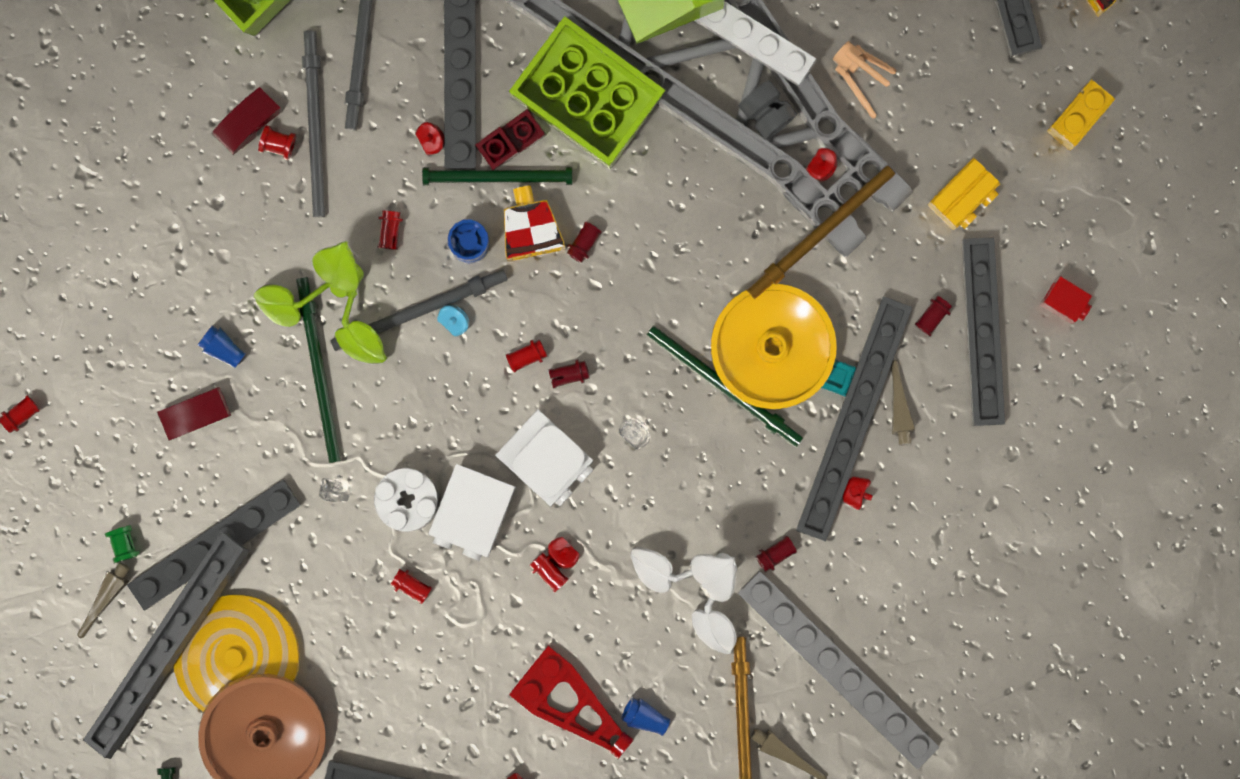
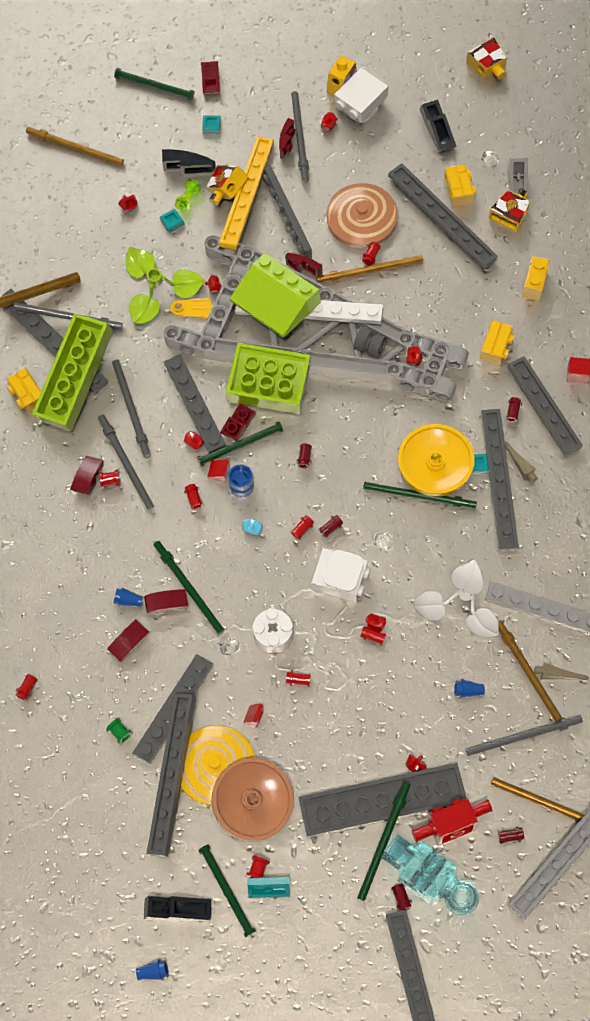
camera: 20 degrees left, 20 degrees down
dark tan piece [77,562,130,638] -> none
lime plant [253,241,388,364] -> none
dark grey bar [330,269,508,351] -> none
white brick [428,464,516,561] -> none
torso [504,185,565,262] -> none
red plate [509,646,634,759] -> none
pearl gold bar [747,165,895,299] -> none
dark red pin [755,536,797,572] -> none
light nougat plant [833,41,897,119] -> none
red piece [843,476,873,510] -> none
none -> dark red slope [144,589,188,614]
none -> red slope [207,459,230,482]
none -> red slope [243,703,264,728]

